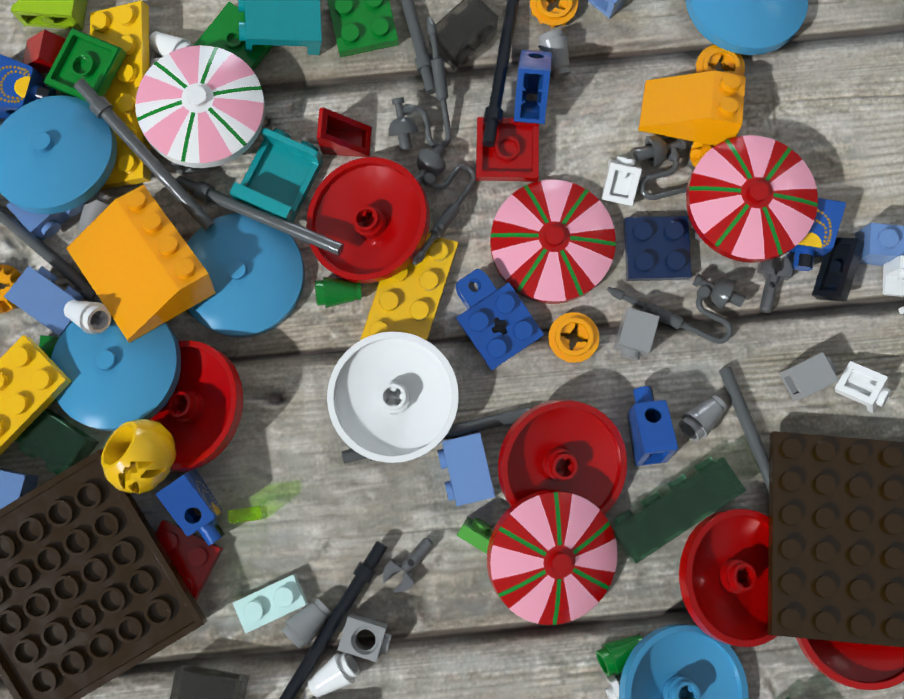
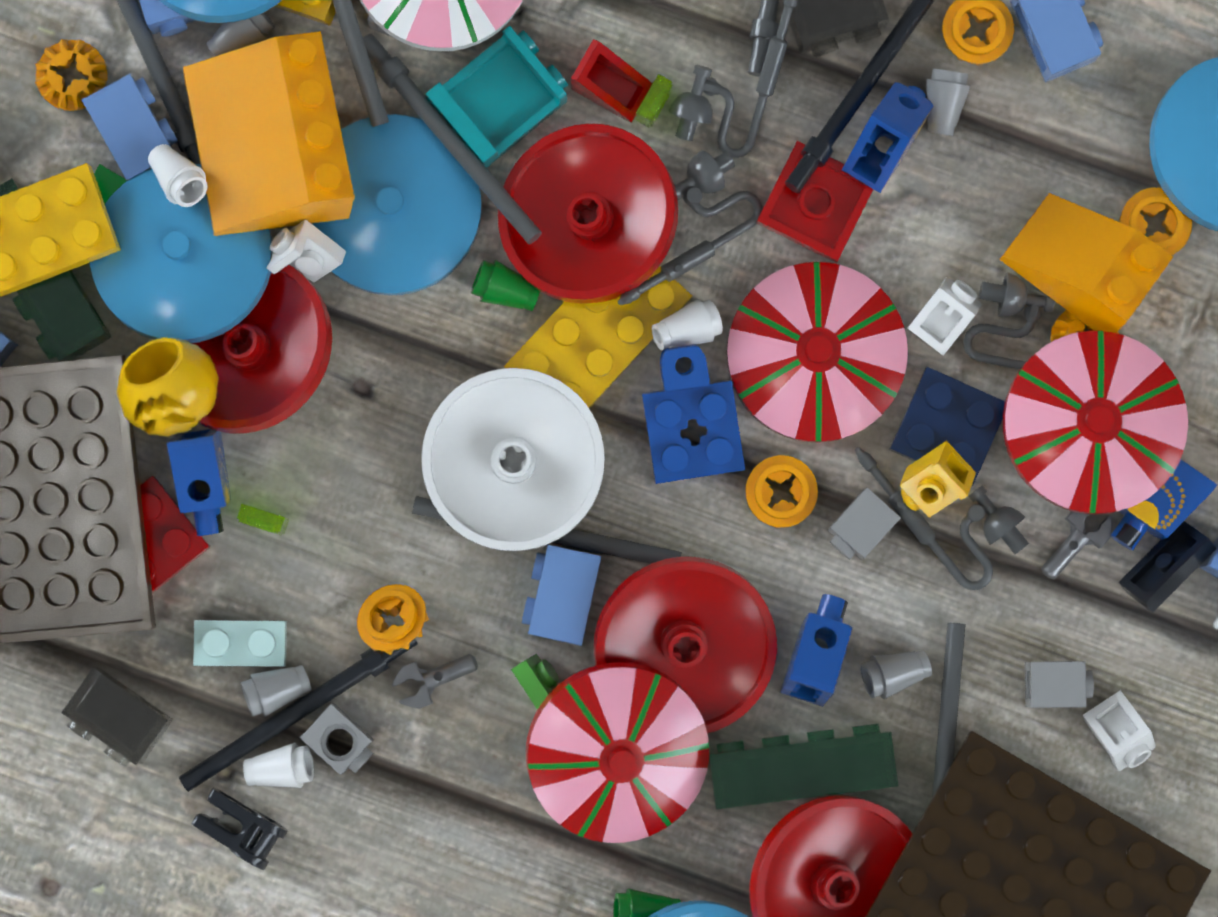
camera: 20 degrees right, 5 degrees up
none -> white bracket [267,219,346,283]
none -> light orange gear [357,584,429,655]
none -> clear neon green tile [636,74,673,128]
none -> white cone [652,299,723,350]
none -> yellow brick [899,440,976,518]

